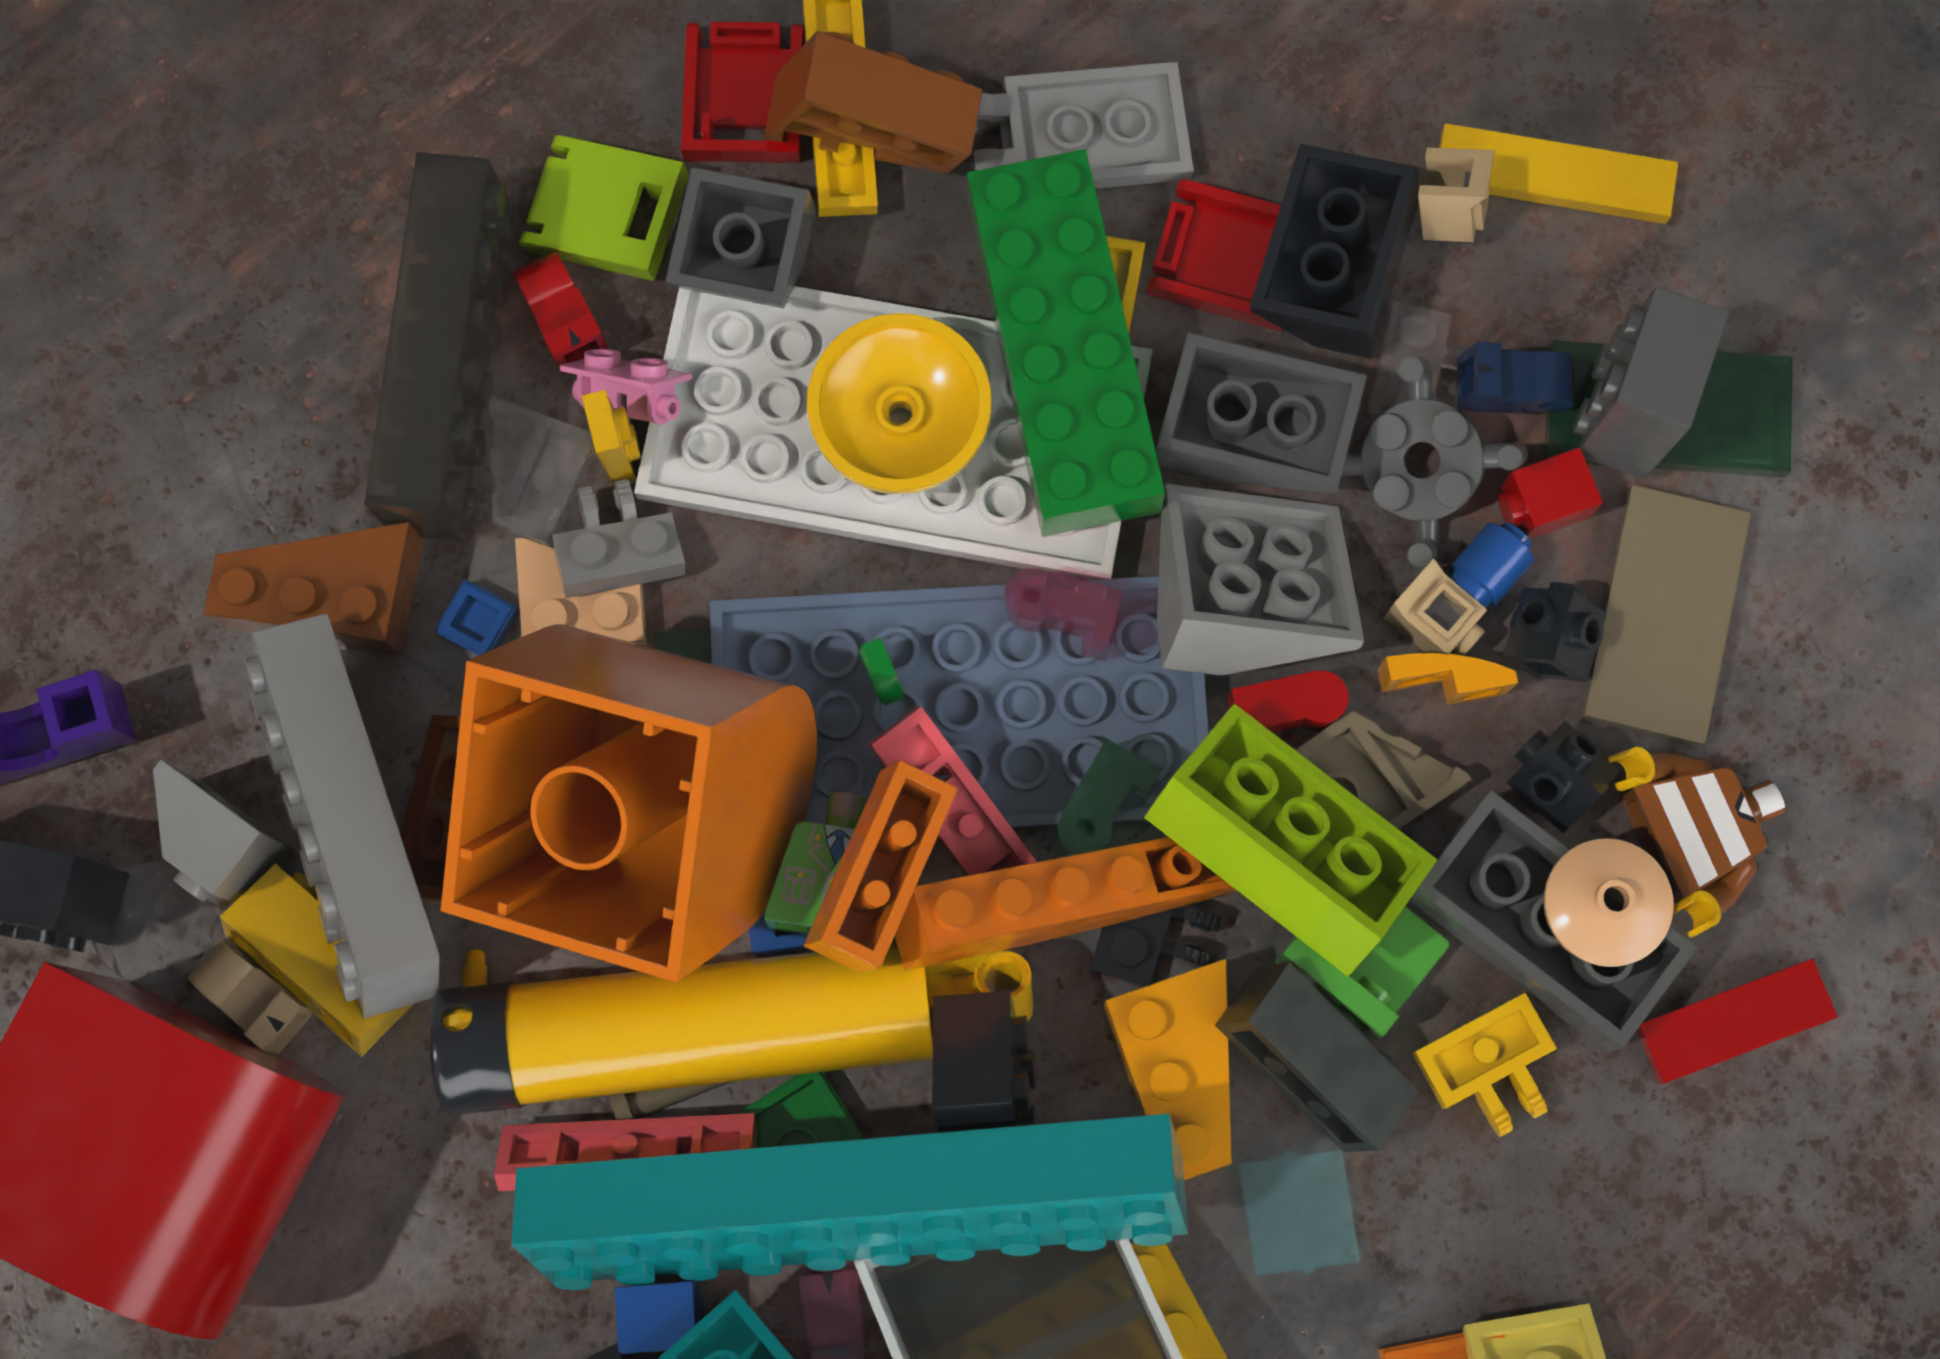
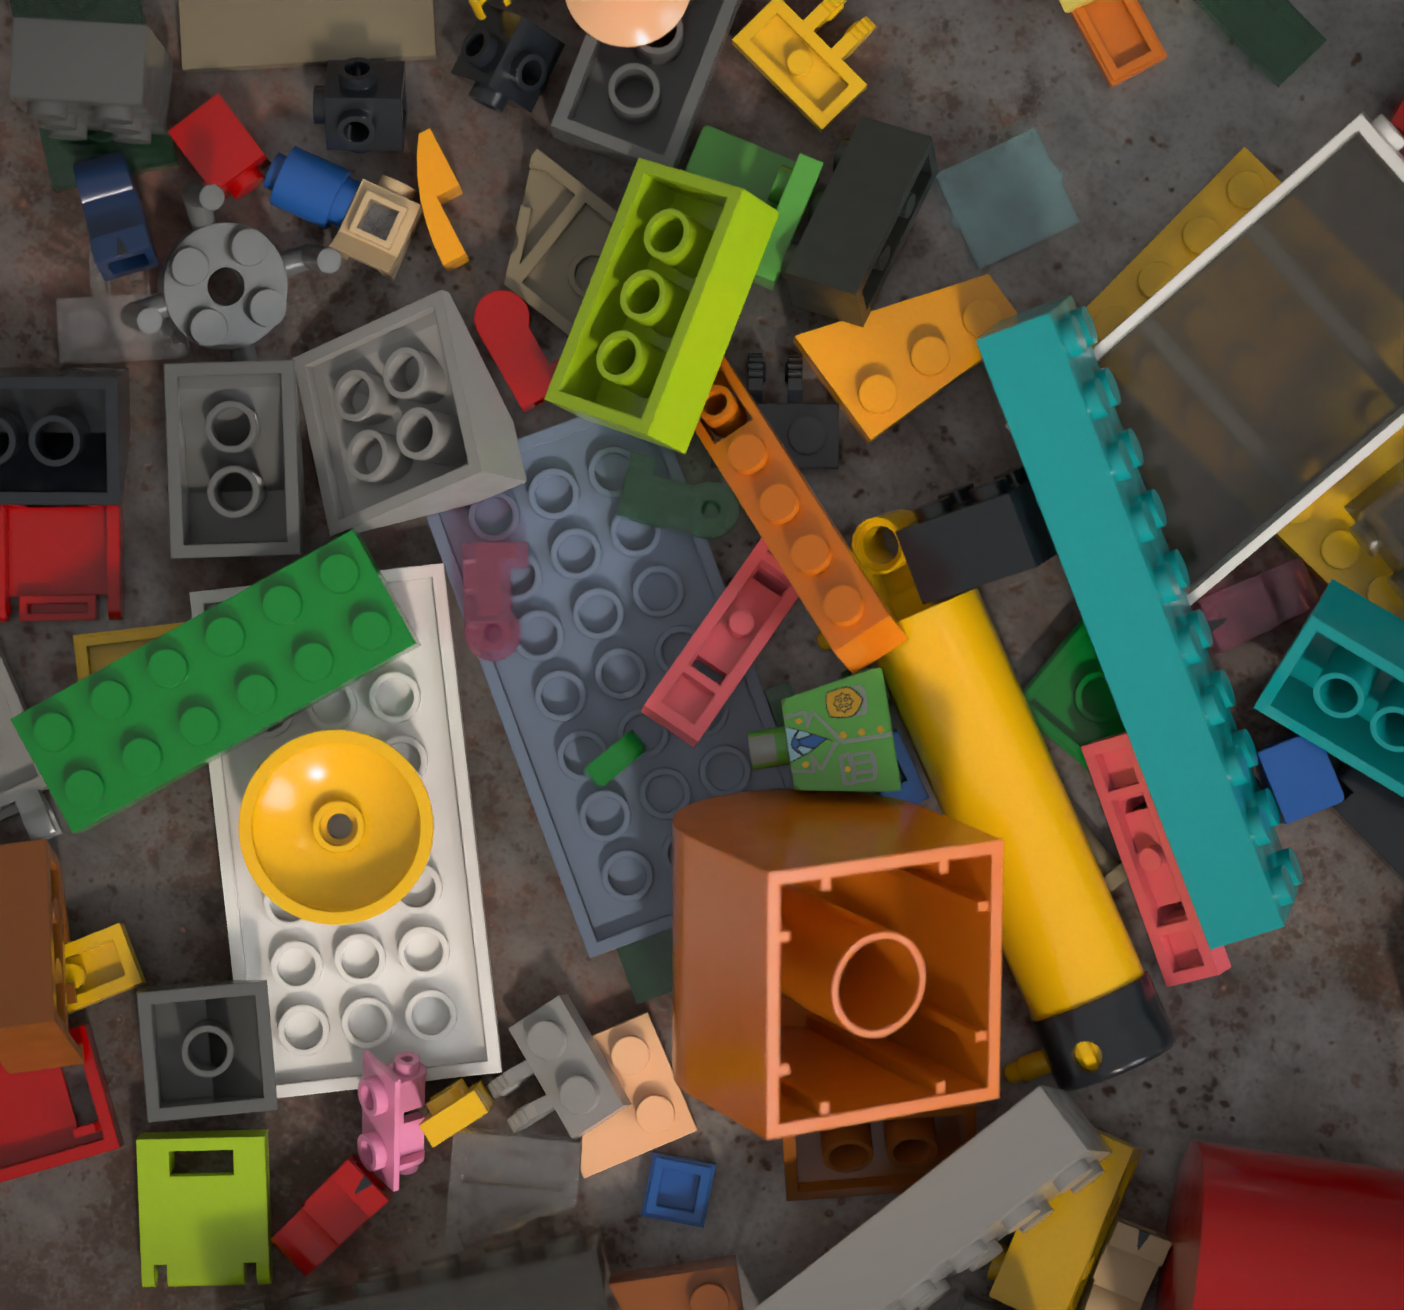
camera: 110 degrees left, 10 degrees up
orange brick [803,760,958,973] -> none

